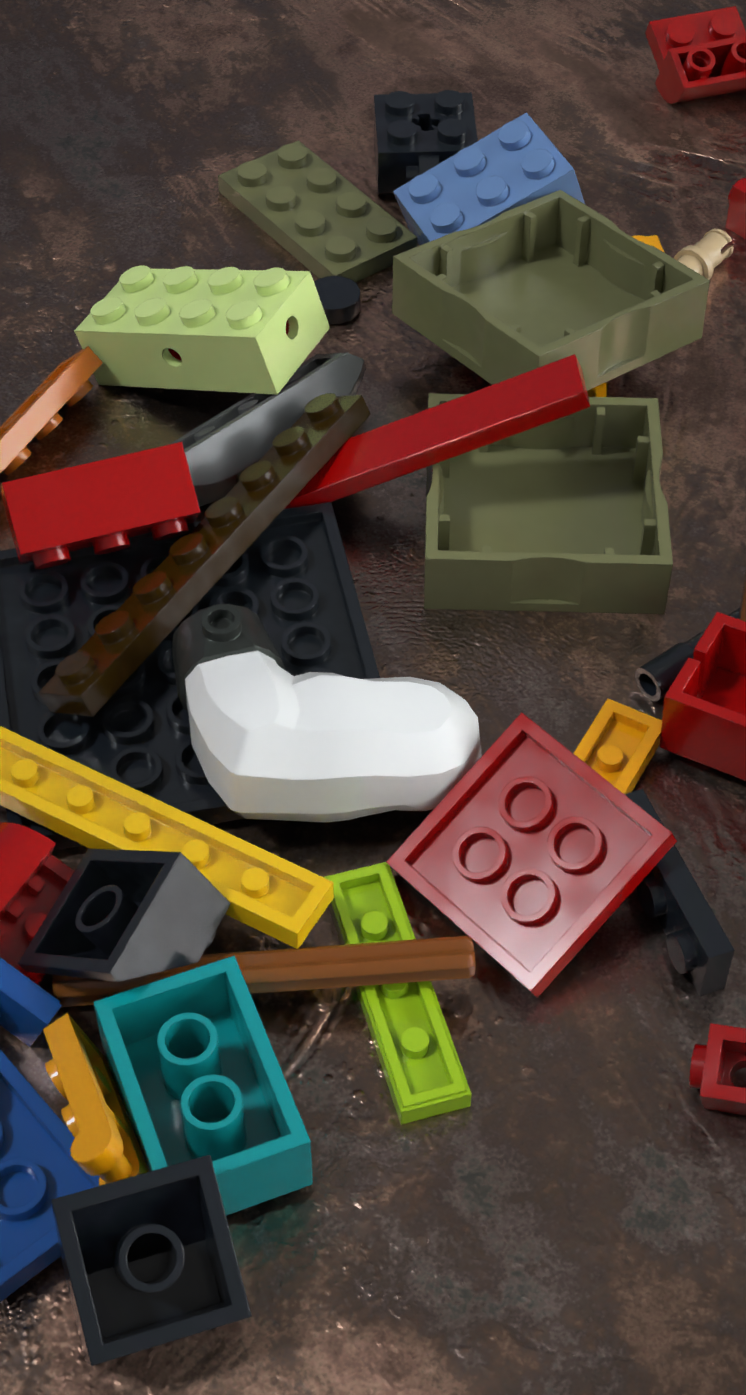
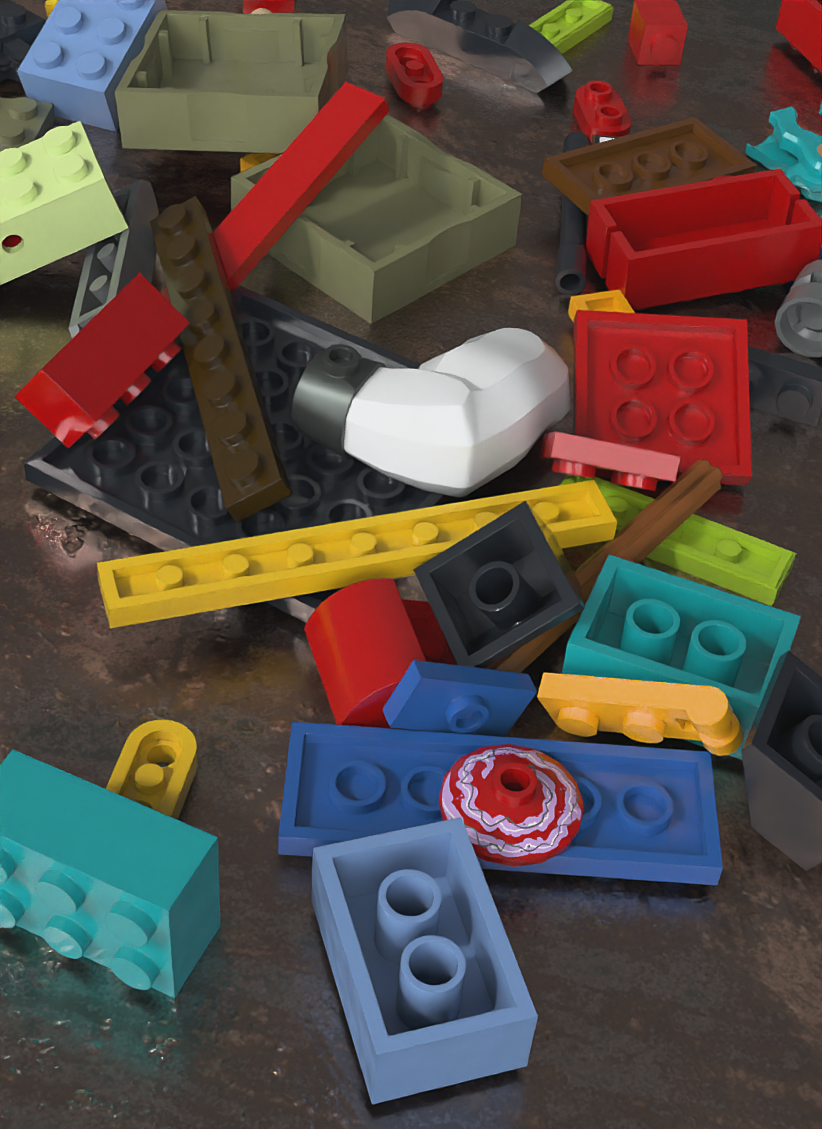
camera: 50 degrees left, 5 degrees down
none -> plate [539,432,680,491]

